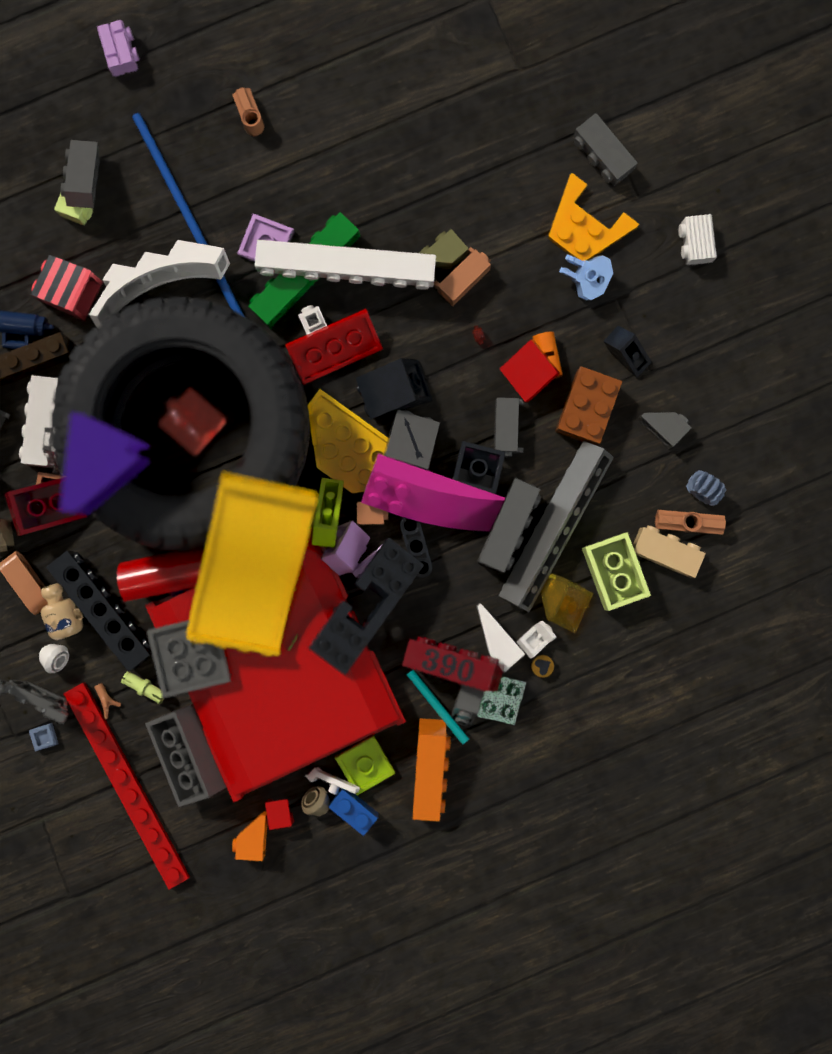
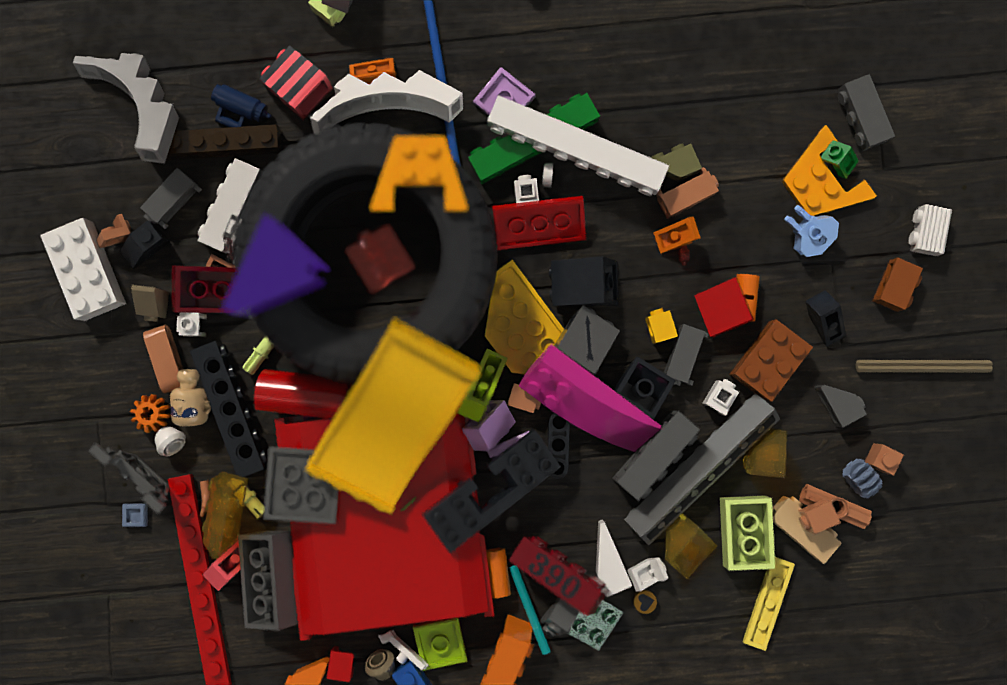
camera: 15 degrees right, 0 degrees up
none -> orange gear [130,394,171,433]
none -> white window [177,312,207,337]
none -> clear yellow slope [202,471,248,559]
none -> coral slope [203,541,241,591]
none -> yellowish green axle [243,337,274,375]
none -> orange slope [349,58,396,85]
none -> light orange wing [371,136,468,212]
none -> orange pin [486,548,511,598]
none -> white tile [542,163,553,188]
none -> yellow brick [645,308,678,344]
none -> orange slope [653,217,701,253]
none -> white window [702,379,739,416]
none -> light yellow tile [742,557,795,651]
none -> clear yellow slope [743,429,787,478]
none -> nougat brick [799,499,840,534]
none -> green bracket [821,140,859,179]
none -> dark tan axle [856,360,993,373]
none -> nougat brick [865,443,903,475]
none -> dark orange brick [873,257,923,312]

